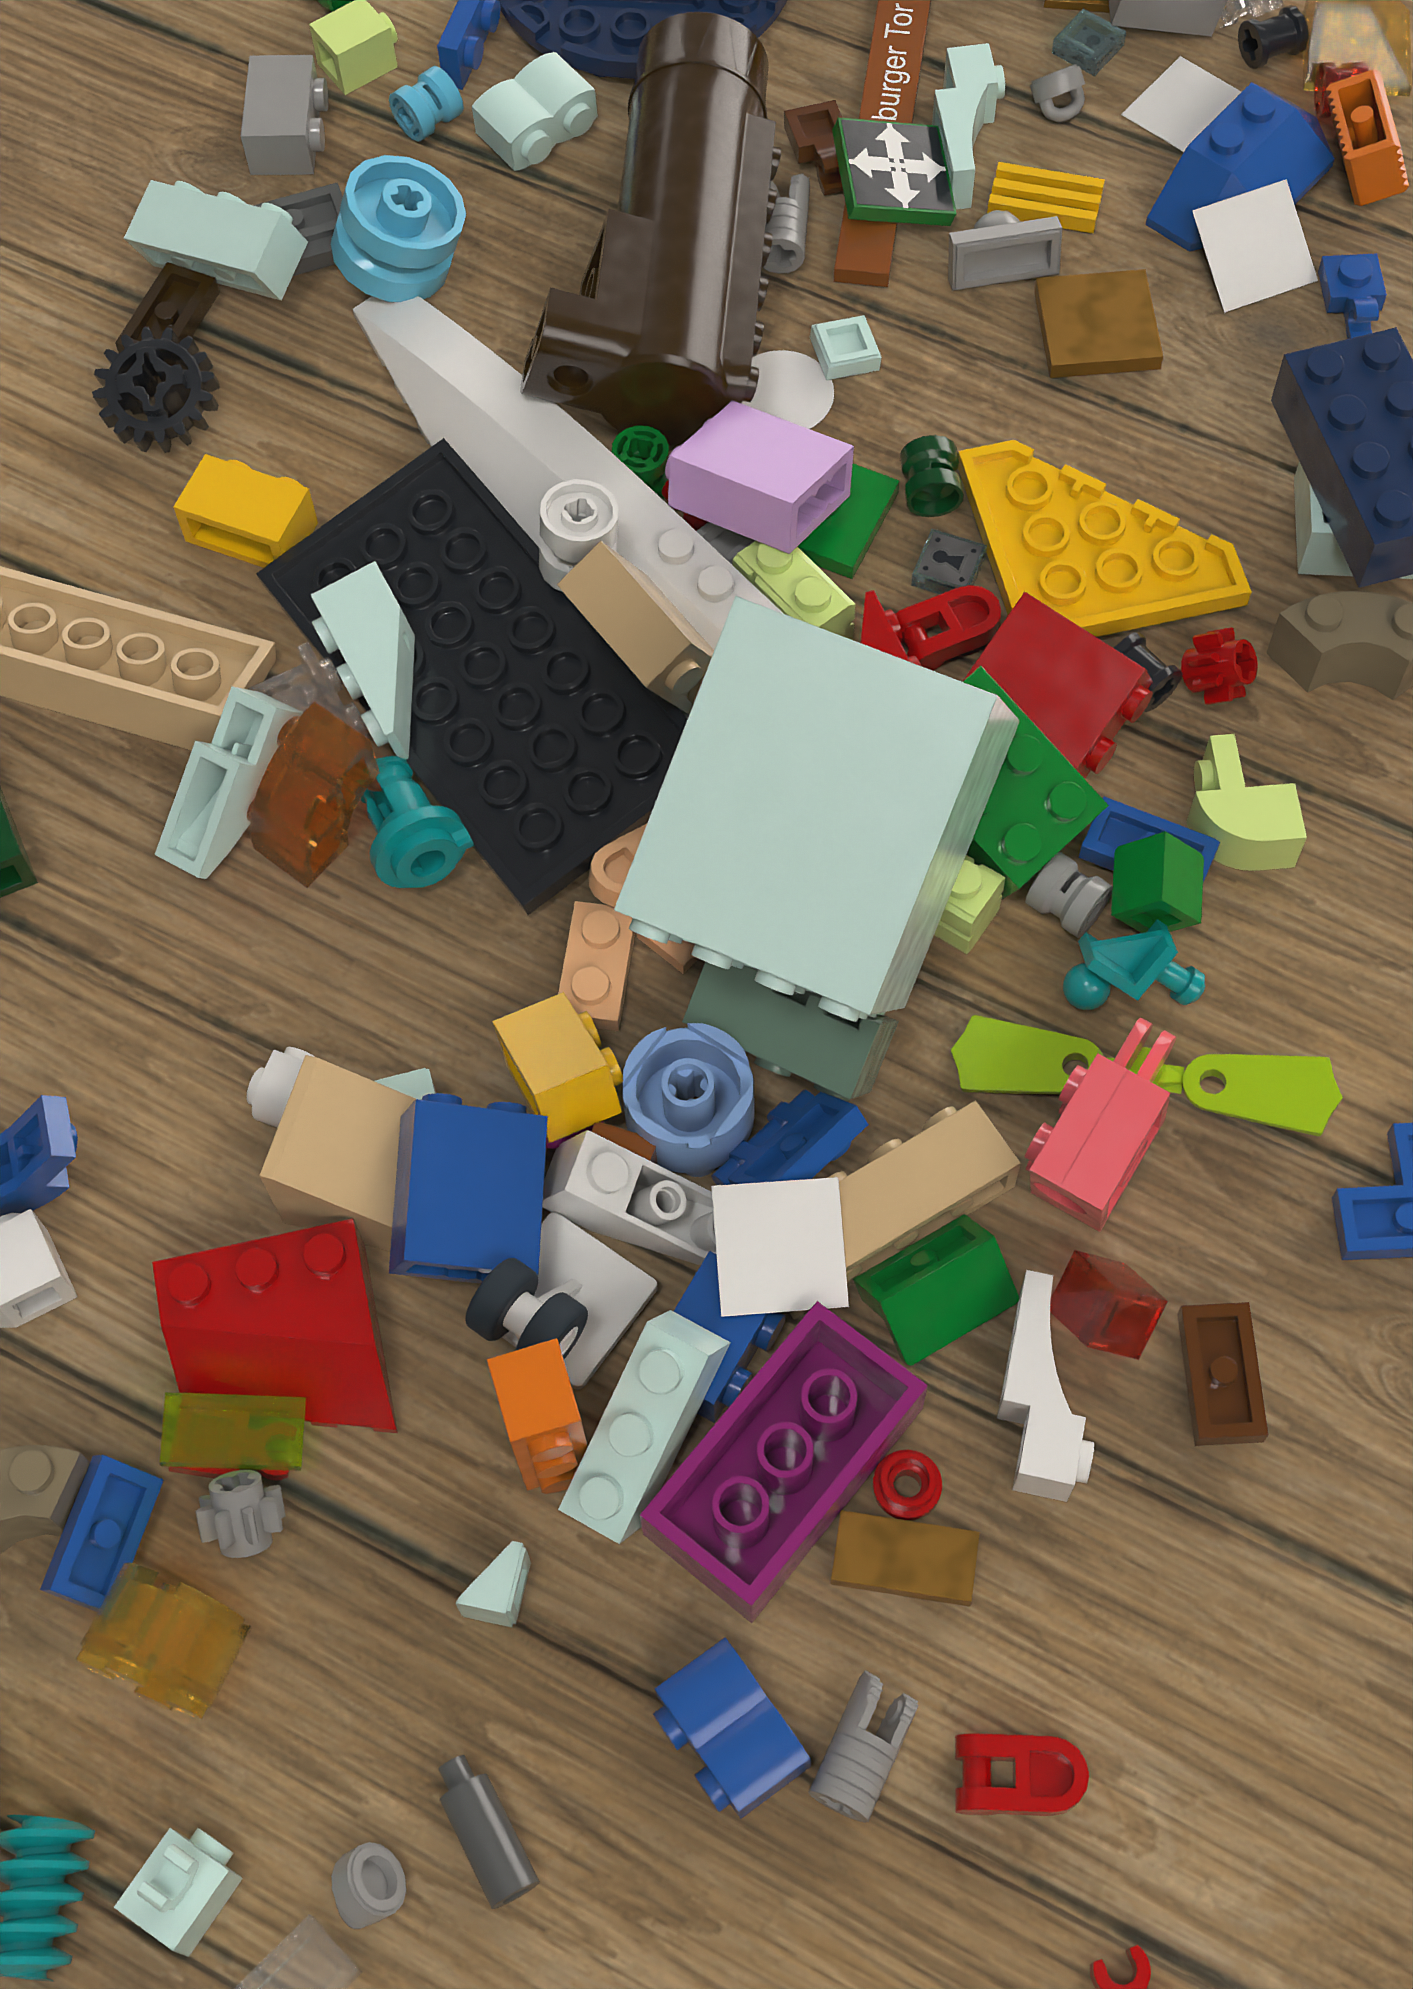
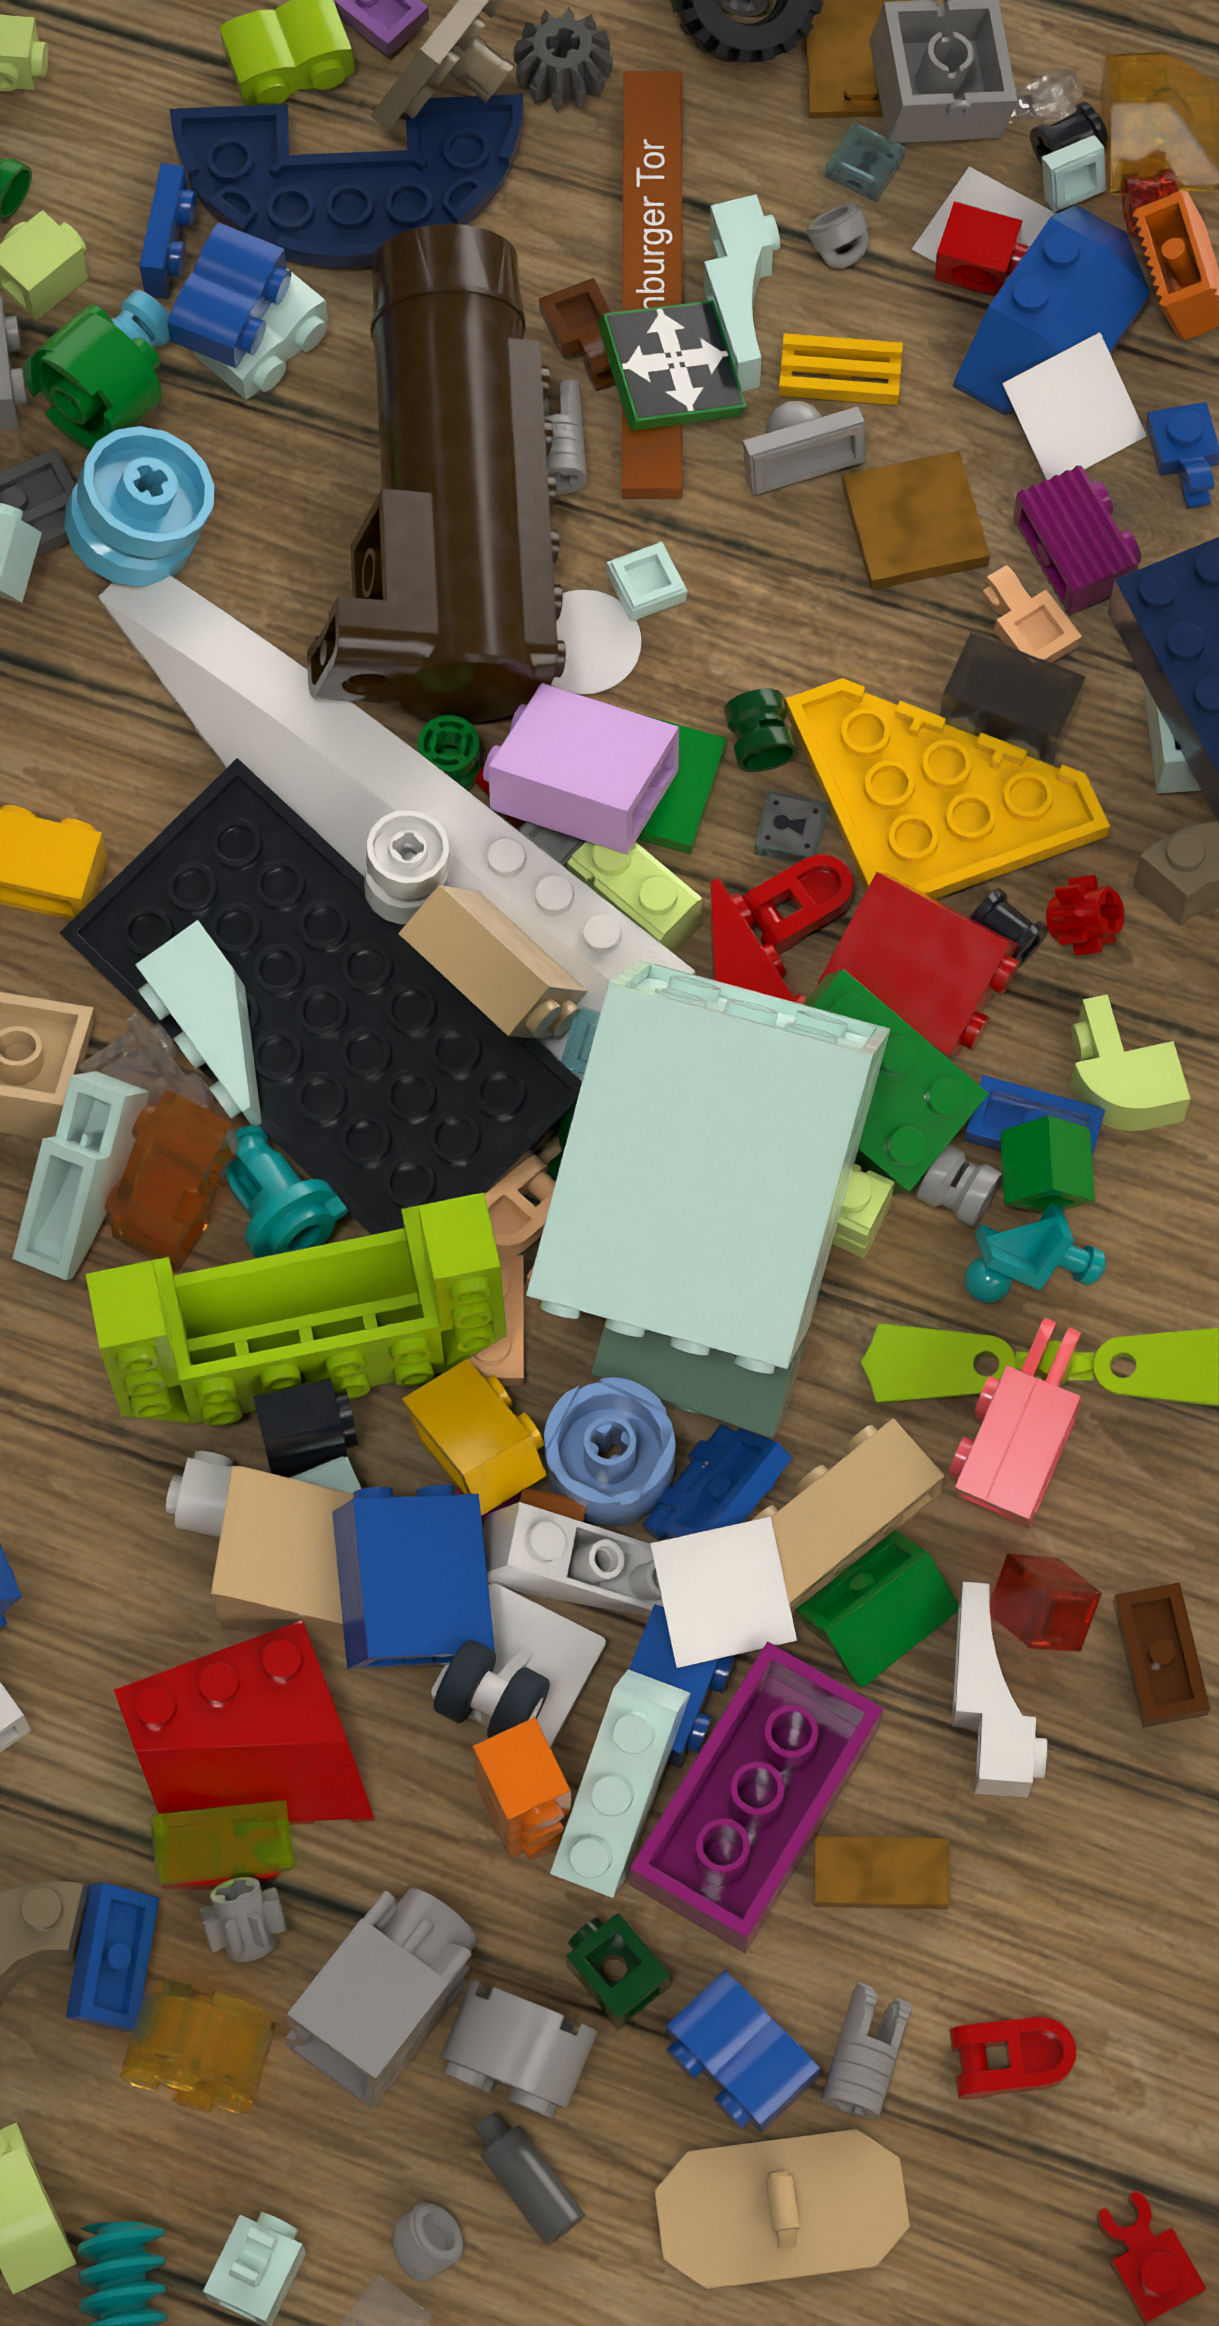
camera: 10 degrees left, 5 degrees up
light aqua slope [456,1541,531,1627] -> none
red plate [872,1449,942,1520] -> none
none -> green brick [23,304,162,451]
none -> lime wedge [86,1193,507,1426]
none -> blue brick [167,222,292,368]
none -> black brick [253,1377,359,1477]
none -> light grey piece [285,1888,477,2110]
none -> light grey brick [440,1980,598,2119]
none -> dark green brick [566,1913,670,2030]
none -> tan shield [654,2129,910,2290]
none -> red brick [934,201,1029,297]
none -> clear smoke piece [940,632,1086,764]
none -> light nougat plate [982,565,1082,677]
none -> magenta brick [1013,465,1141,615]
none -> light aqua tile [1042,135,1106,212]

